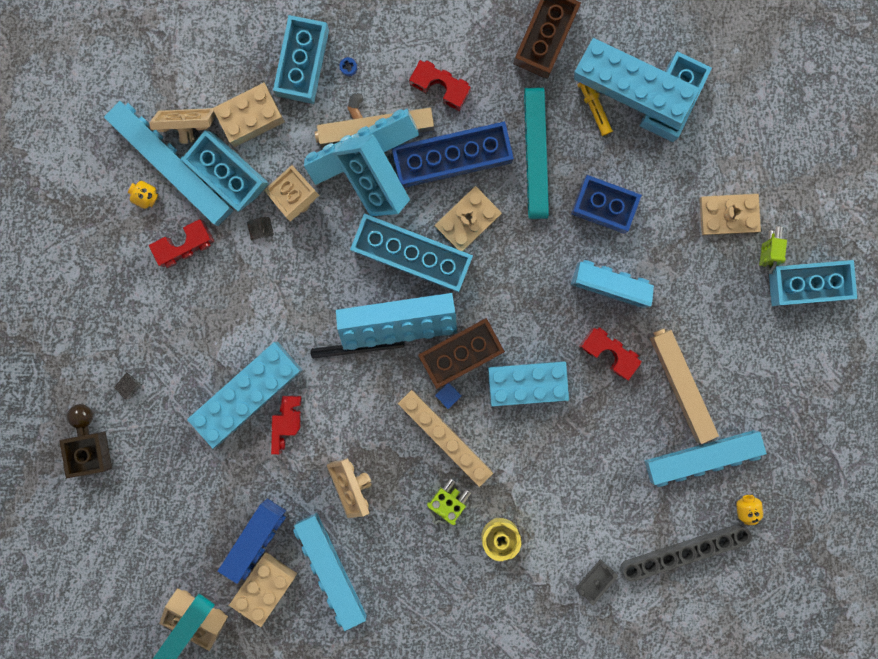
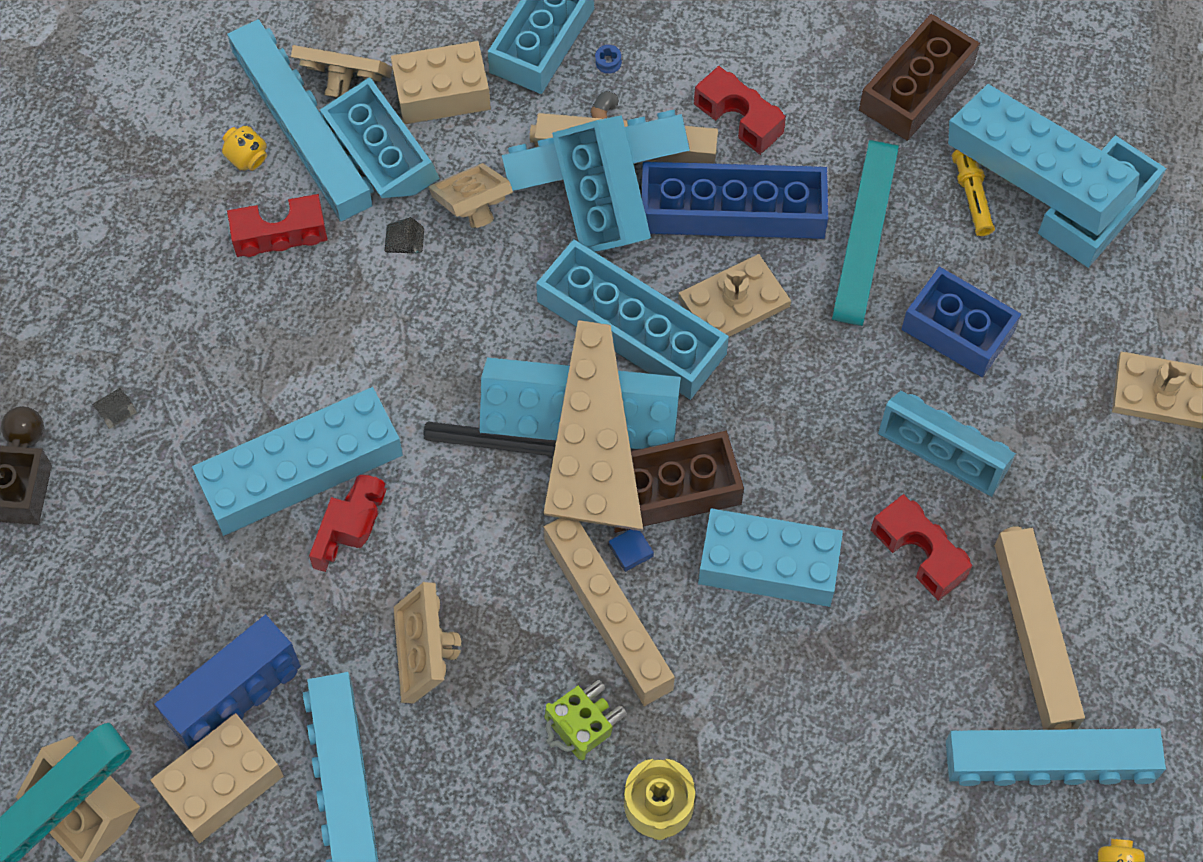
camera: 15 degrees right, 25 degrees down
none -> tan wing [544,320,643,531]

